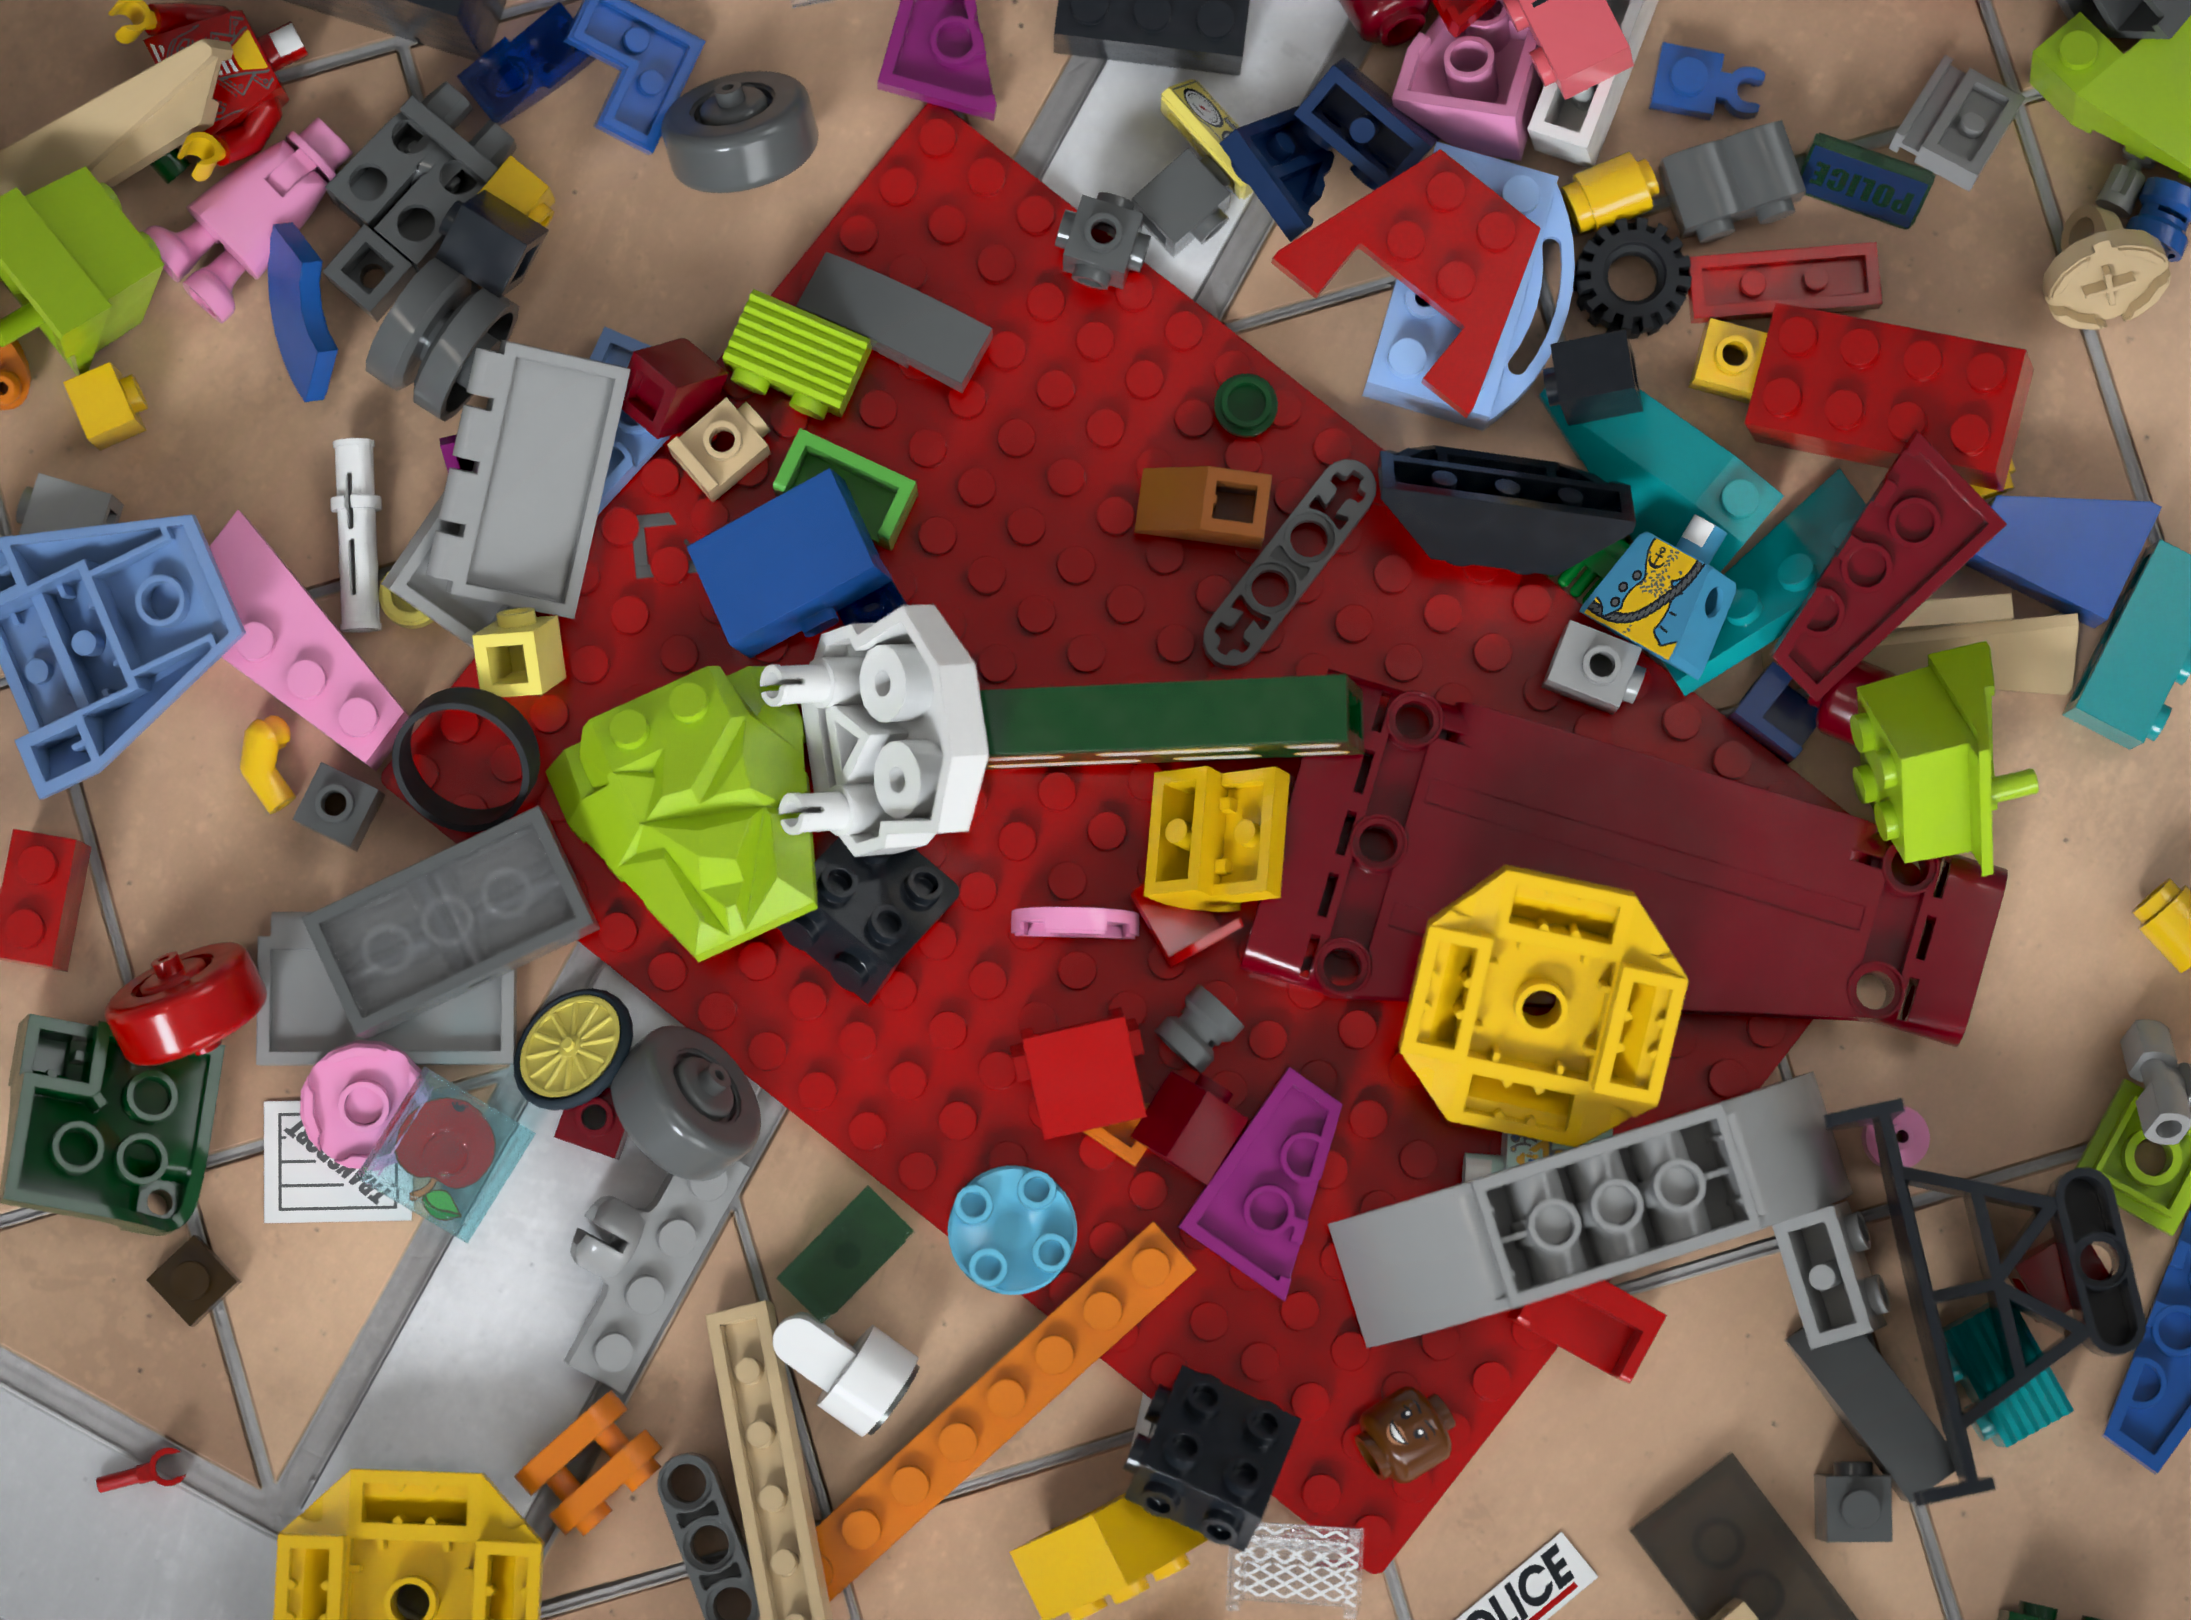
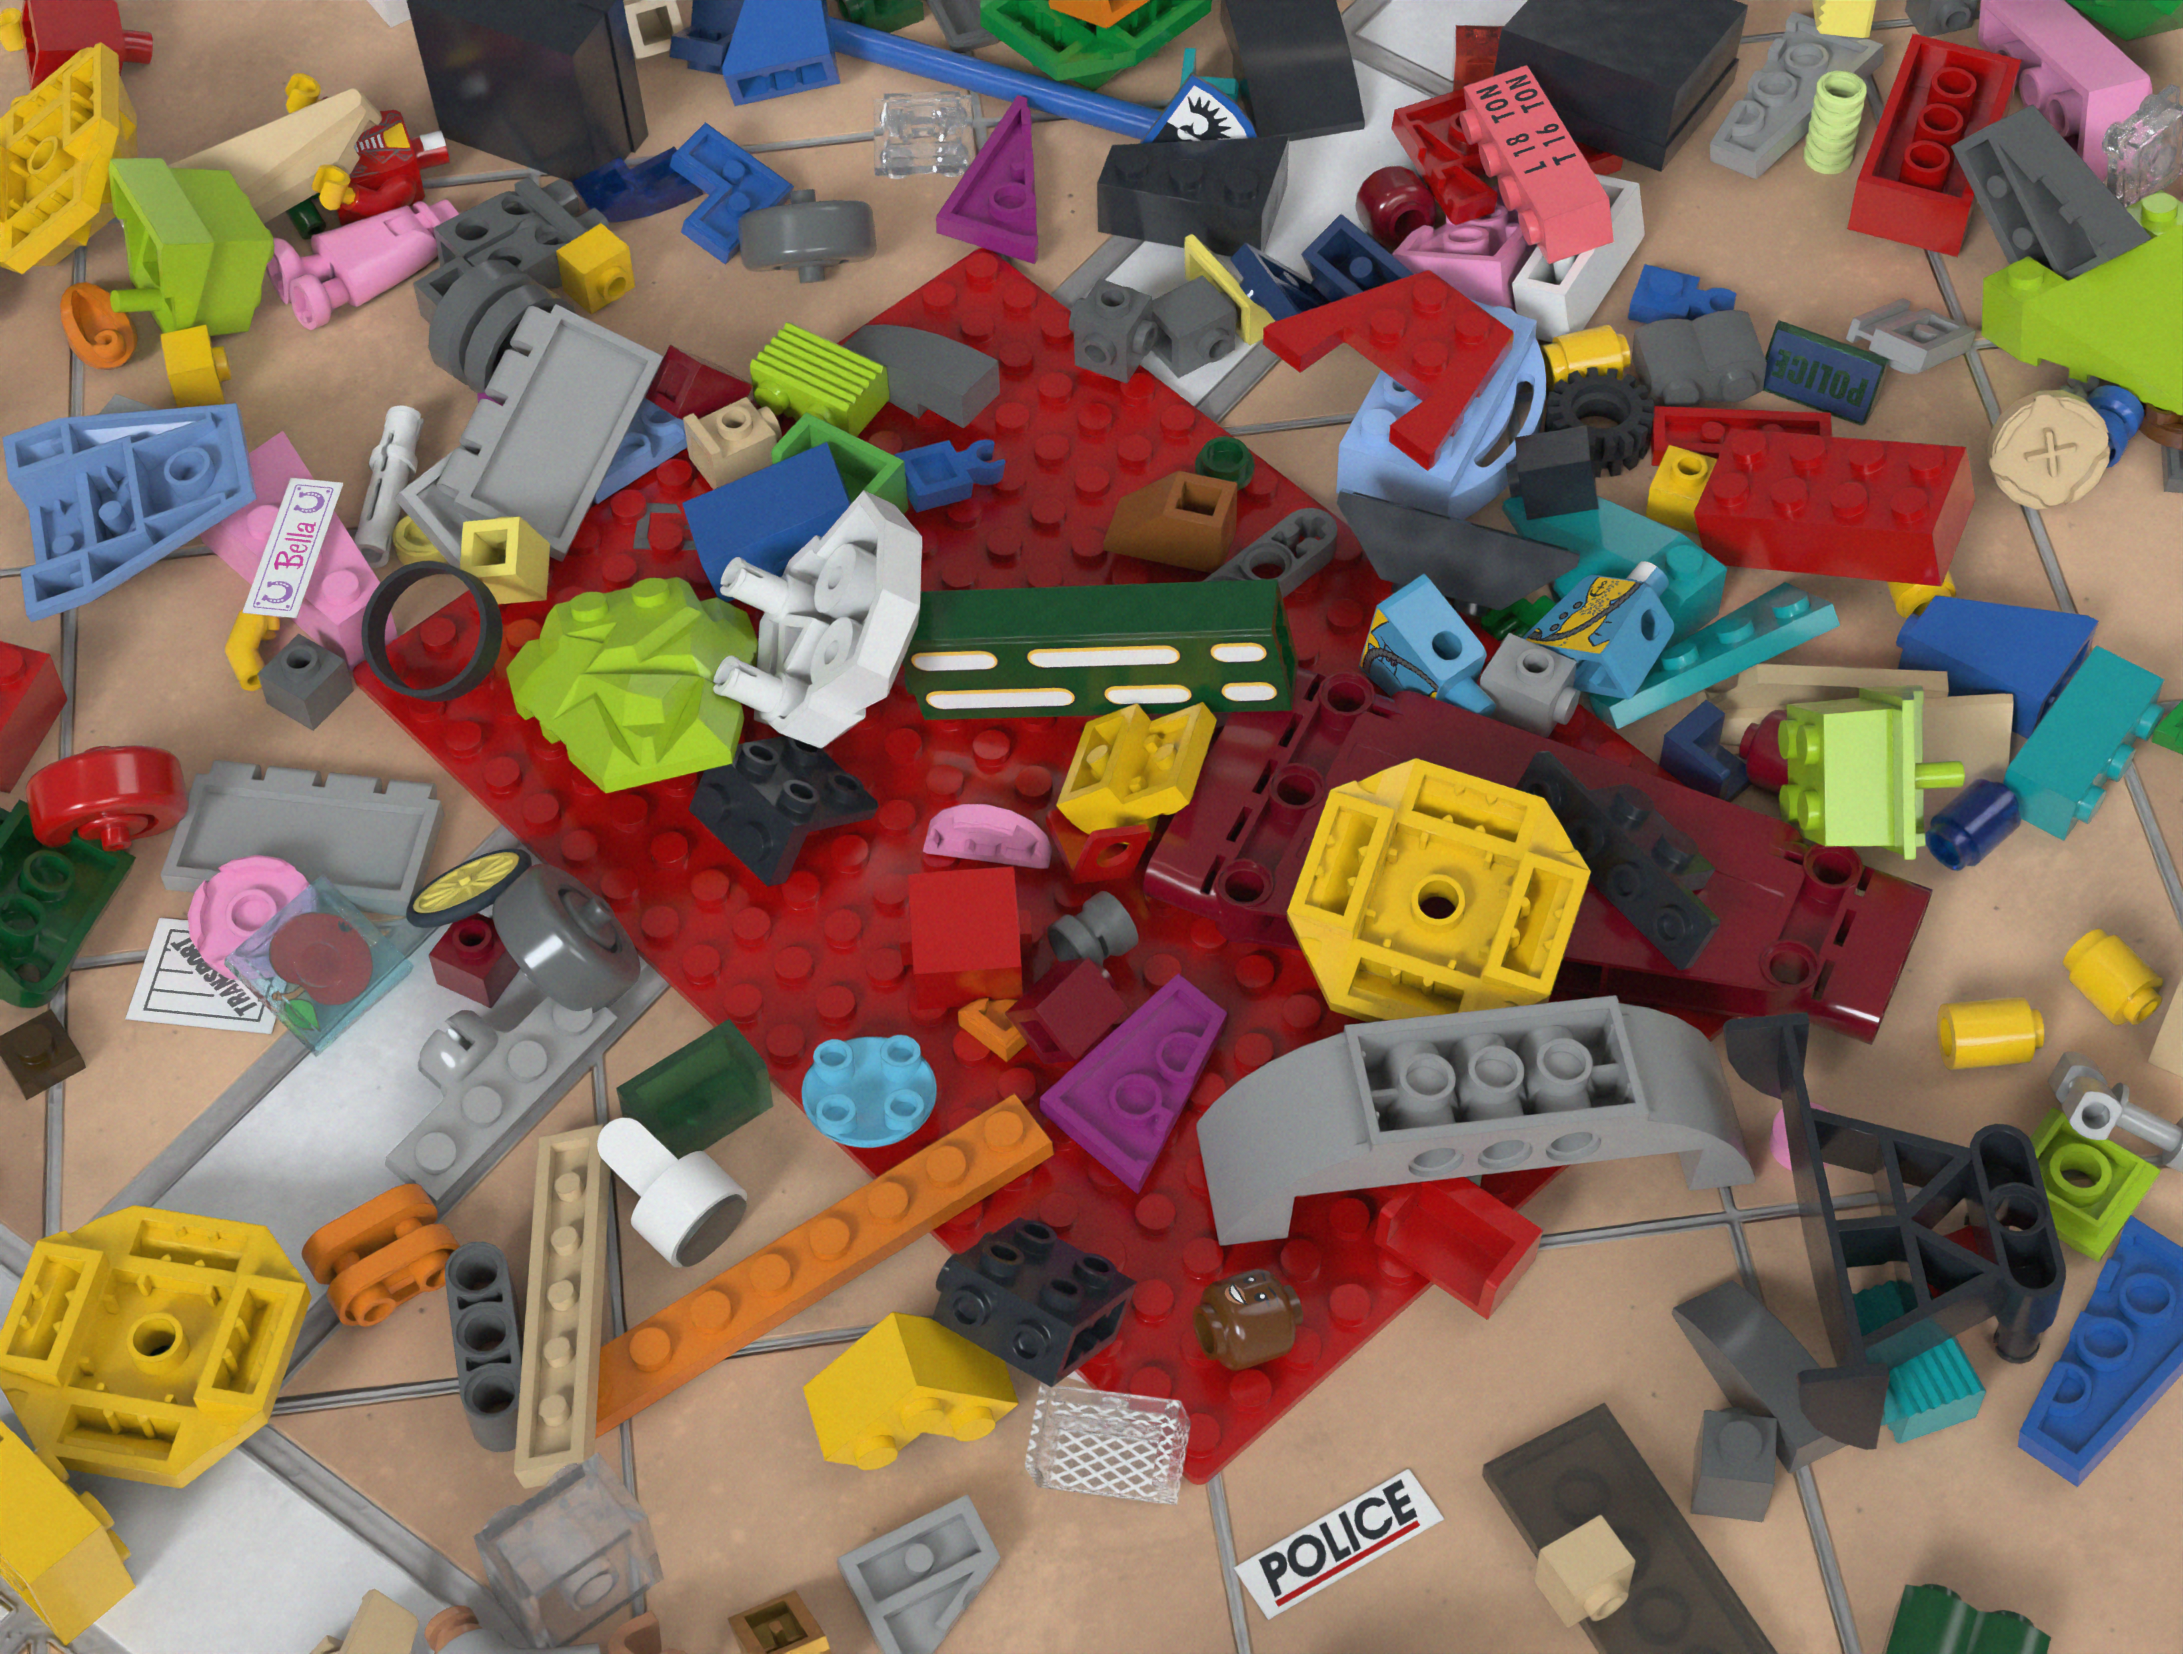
camera: 15 degrees right, 30 degrees down
blue tile [268,222,338,402] -> none
clear brick [302,806,601,1039] -> none
black brick [435,190,549,298] -> none
dark red wing [1770,429,2007,702] -> none
light grey brick [1772,1201,1891,1349] -> none
none -> white sticker [242,478,344,619]
none -> blue plate [894,440,1005,513]
none -> dark azure torso [1358,574,1496,718]
none -> black bracket [1514,751,1720,970]
none -> clear blue brick [1925,779,2021,871]
none -> yellow brick [1937,996,2045,1070]

